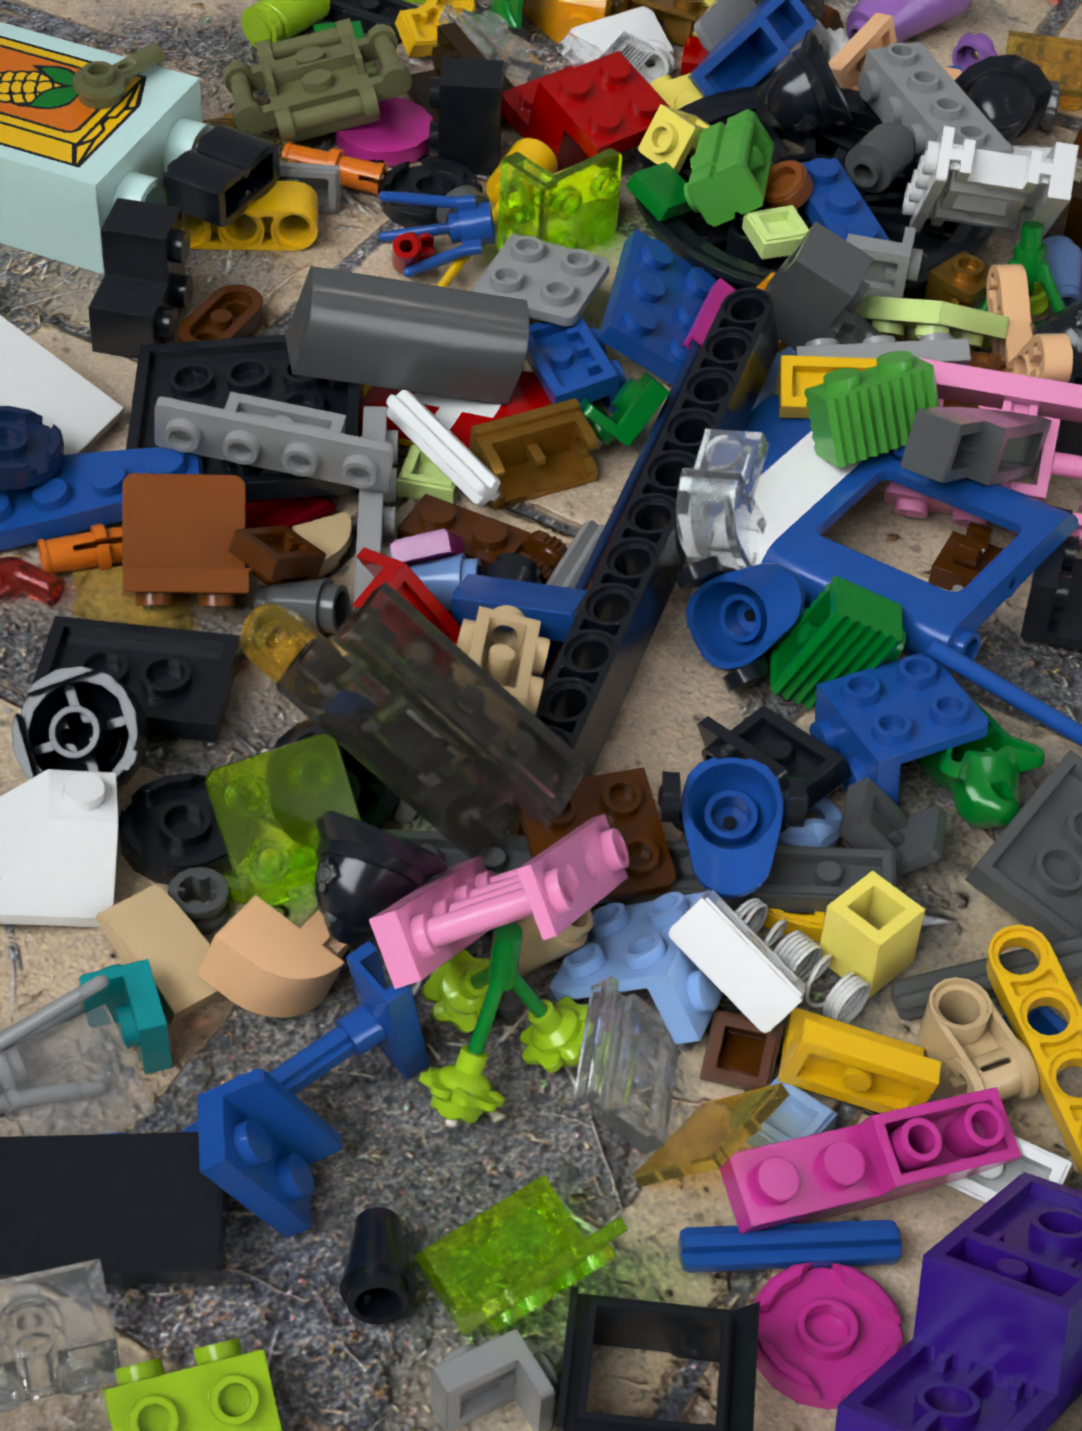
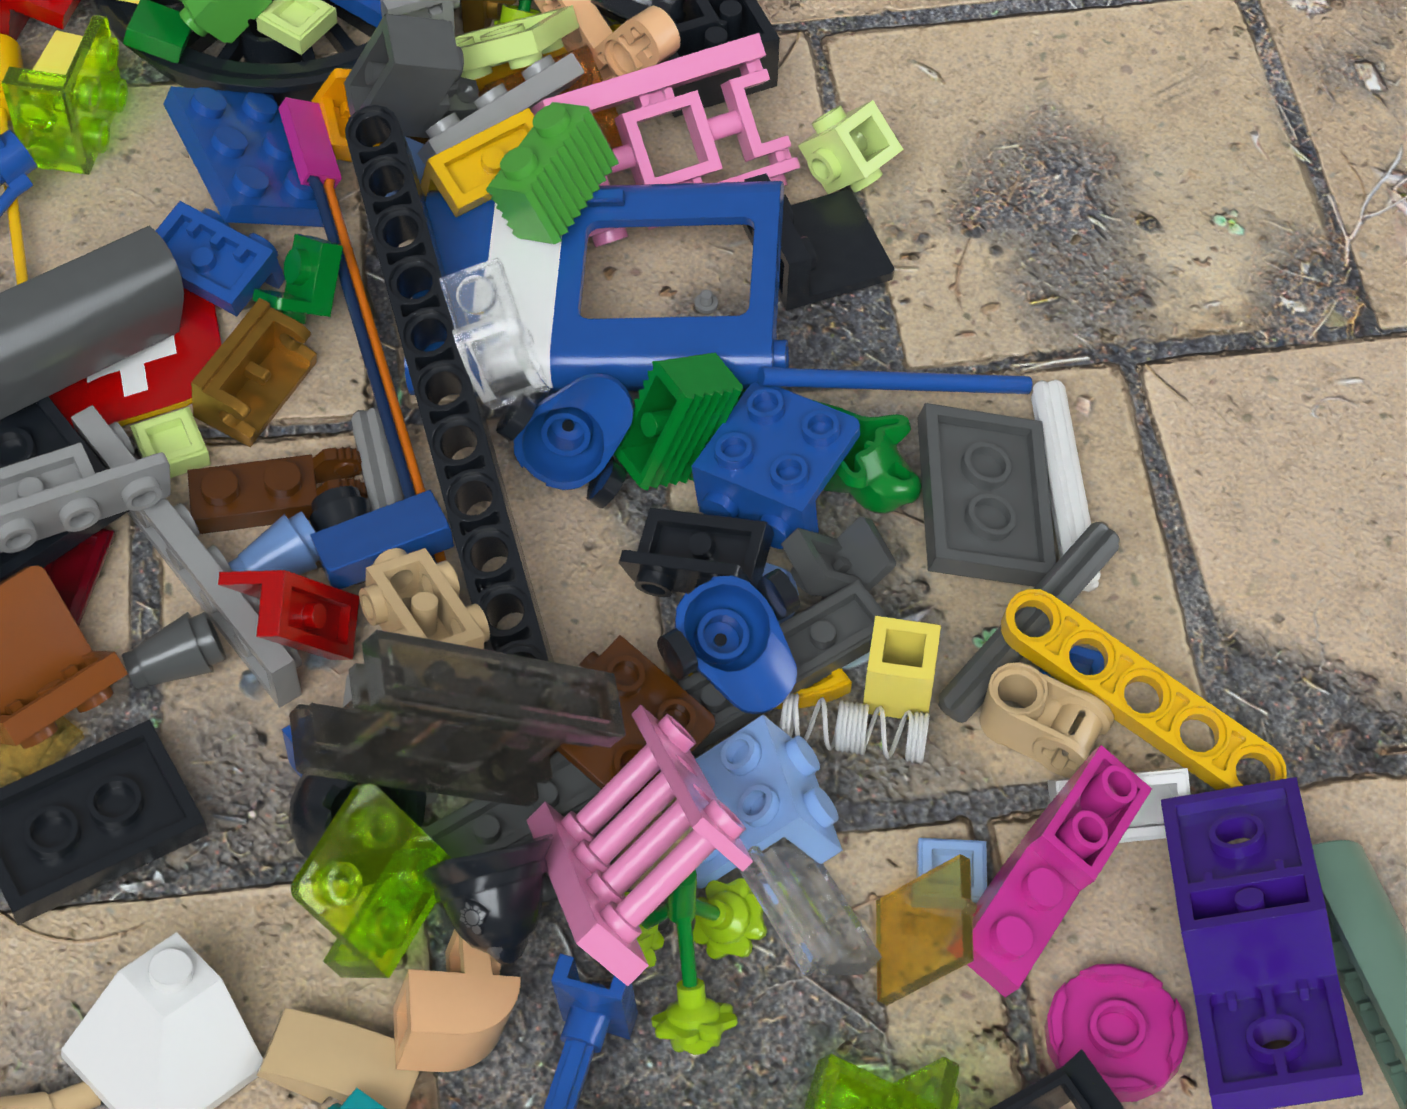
camera: 35 degrees left, 10 degrees up
black cylinder [11,666,149,789] -> none
black tile [118,773,252,885] -> none
dark grey bush [168,867,230,935] -> none
reddish brown bracket [228,525,326,585] -> none
clear yellow plate [241,603,345,704] -> none
tan tile [292,511,352,578] -> none
white axle [386,390,501,506] -> none
tile [389,528,465,566] -> none
light grey bracket [471,233,609,327] -> none
white slope [668,889,806,1033] -> none
blue axle [678,1220,902,1273] -> none
reddish brown slope [699,1009,784,1094] -> none
yellow panel [778,1007,941,1113] -> none
dark grey slope [900,407,1052,486] -> none
reddish brown tile [929,521,1003,590] -> none

